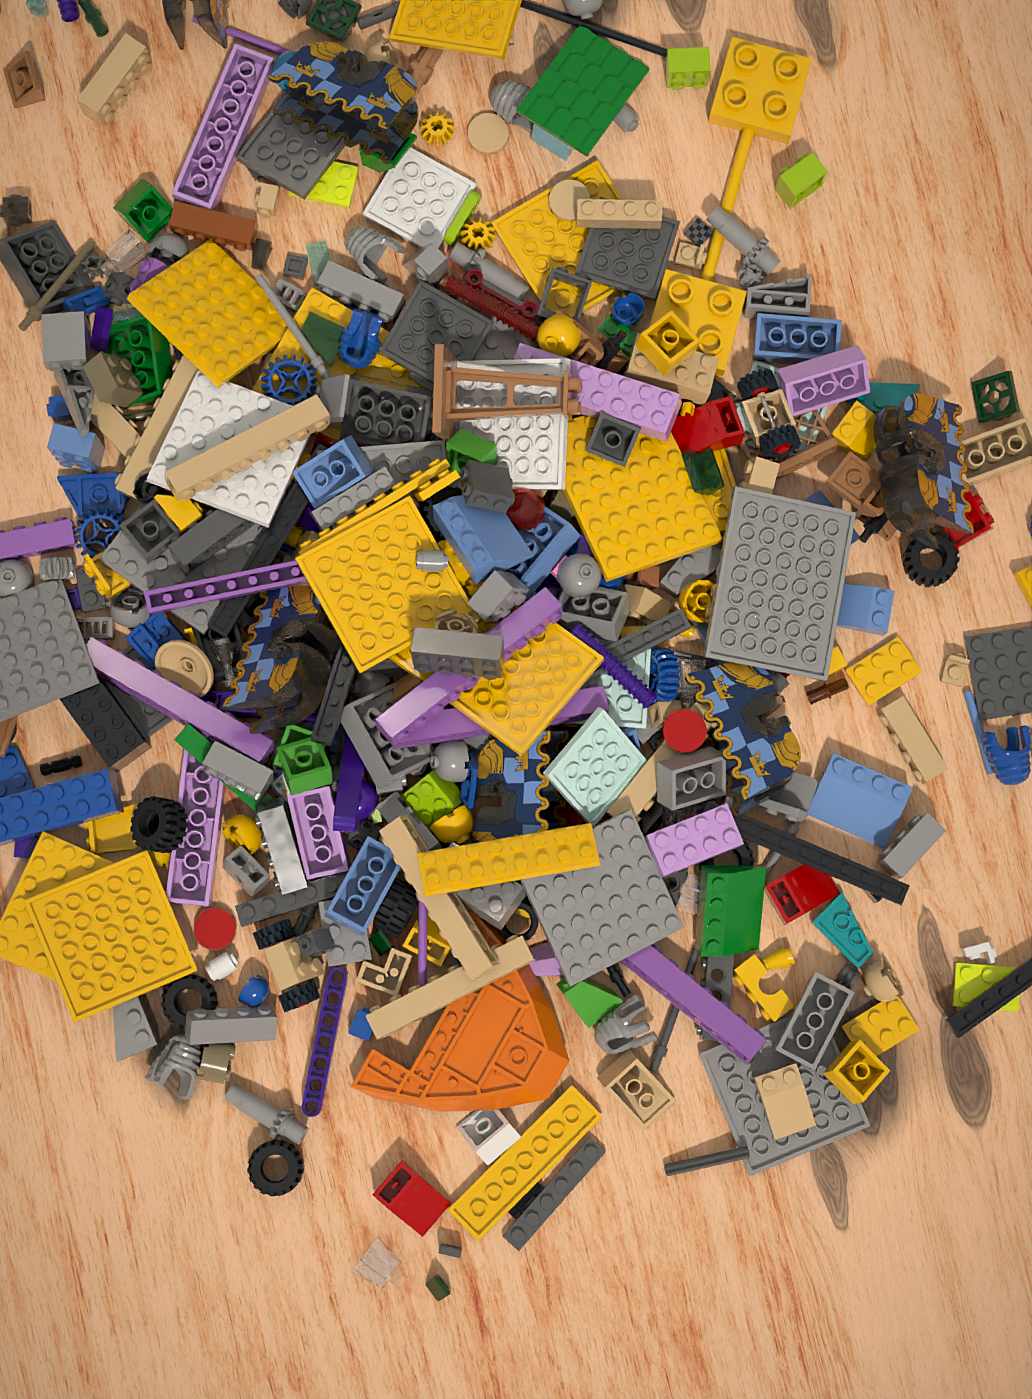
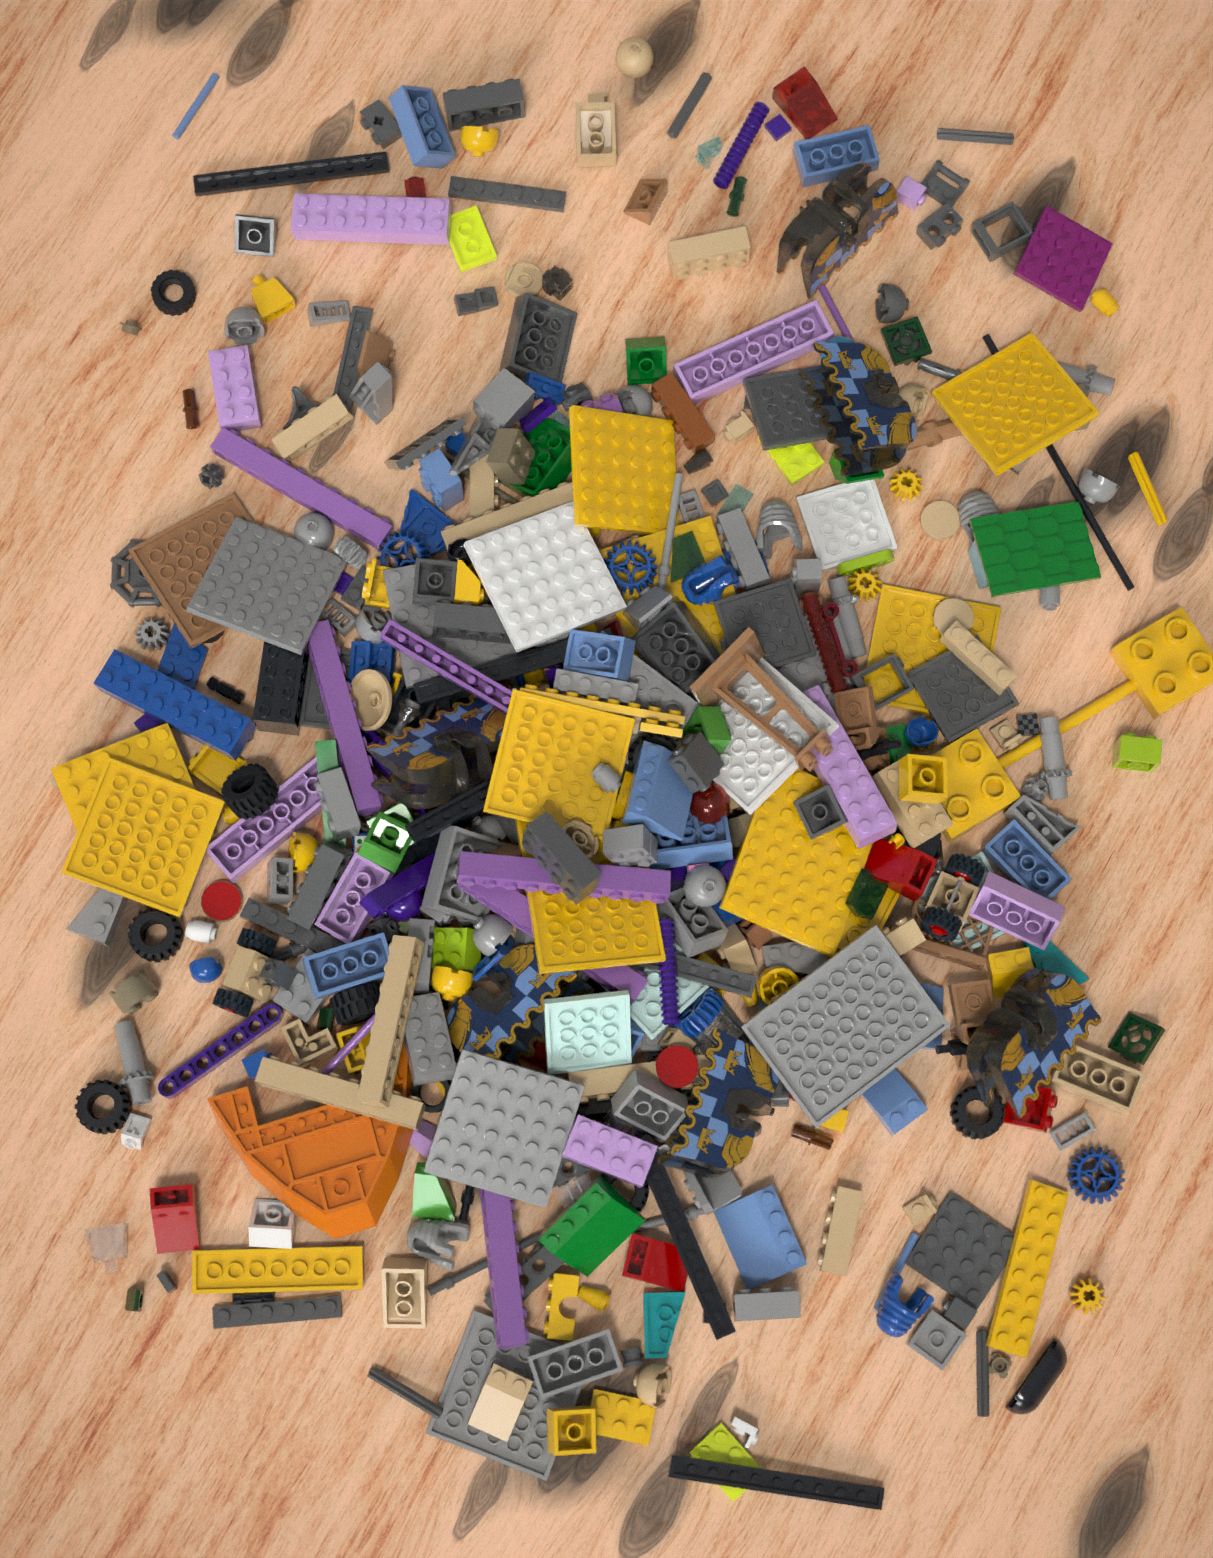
camera: 45 degrees right, 5 degrees down
dark tan bar [18,241,95,331] -> none
dark grey gear [81,252,108,280] -> none
clear torso [99,229,147,277] -> none
light grey hair [144,1034,202,1100] -> none
tan brick [164,394,330,502] -> none
light grey brick [185,1005,277,1045] -> none
yellow plate [417,823,600,897] -> none
yellow cylinder [537,314,581,357] -> none
lime brick [665,47,711,90] -> none
yellow plate [845,636,922,706] -> none
none -> white bracket [121,1113,150,1150]
none -> dark grey plate [384,417,467,470]
none -> light grey slope [1049,1111,1097,1151]

